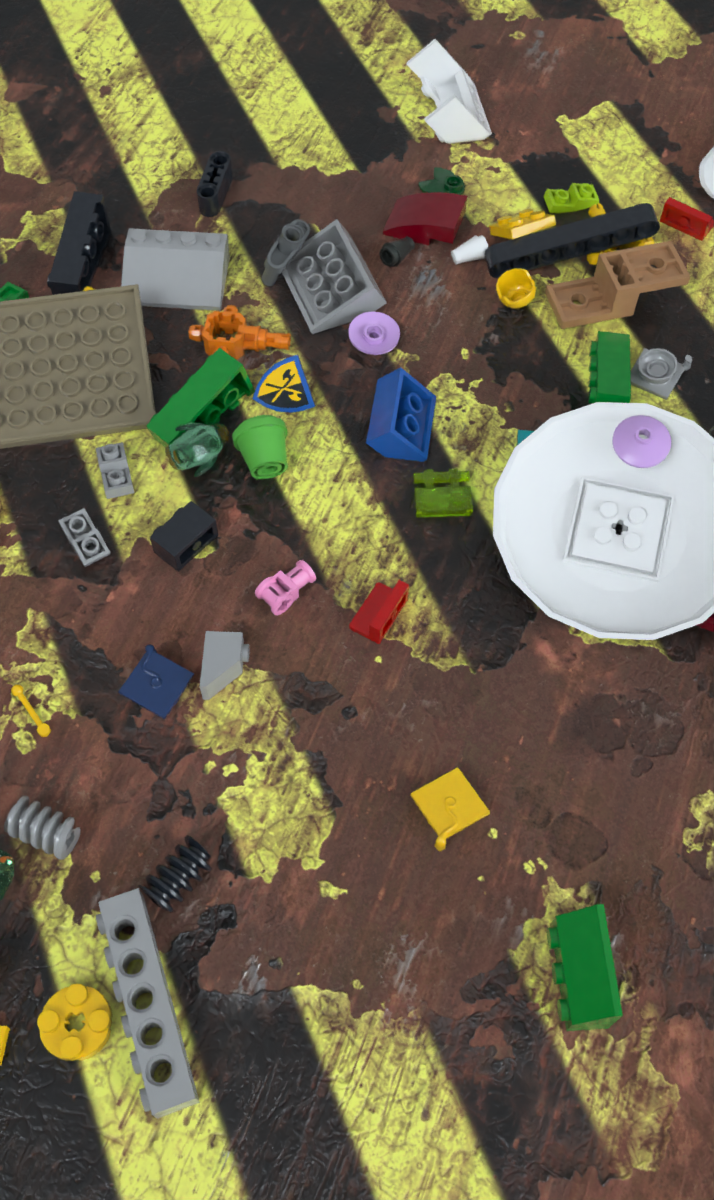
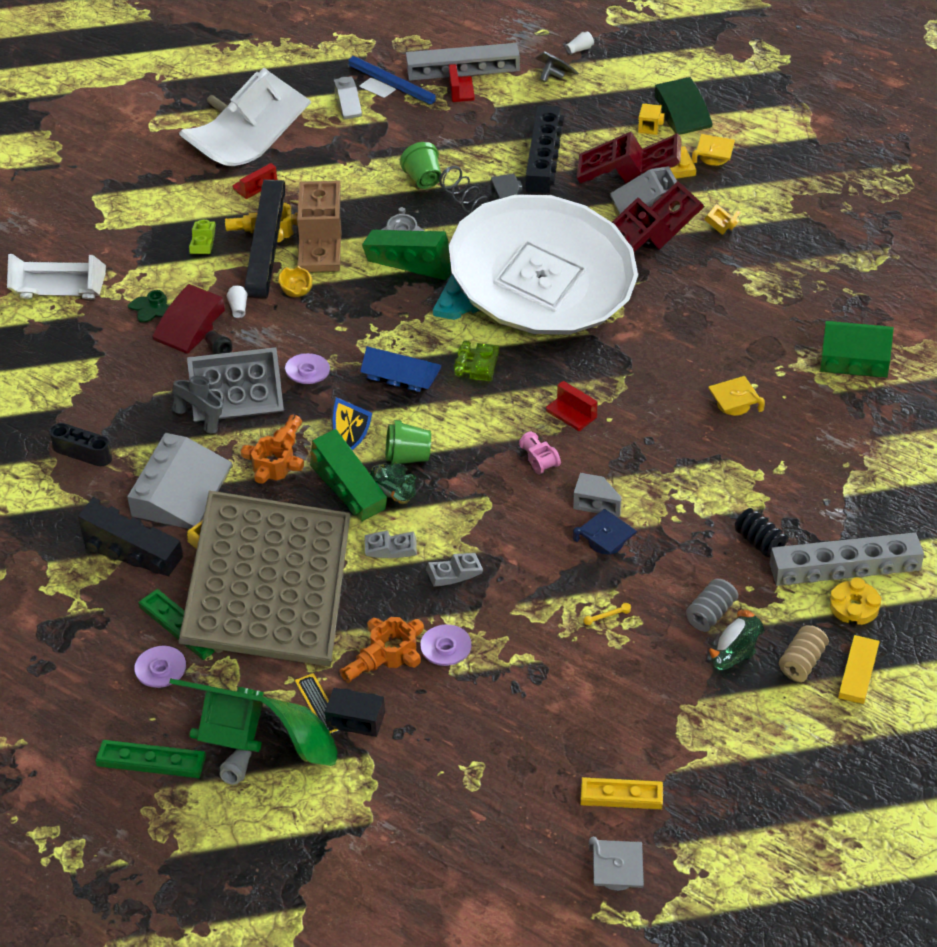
camera: 75 degrees left, 15 degrees down
black brick [150,501,218,572] -> none
yellow plate [489,209,556,239] -> none
lavender dish [612,415,671,468] -> none

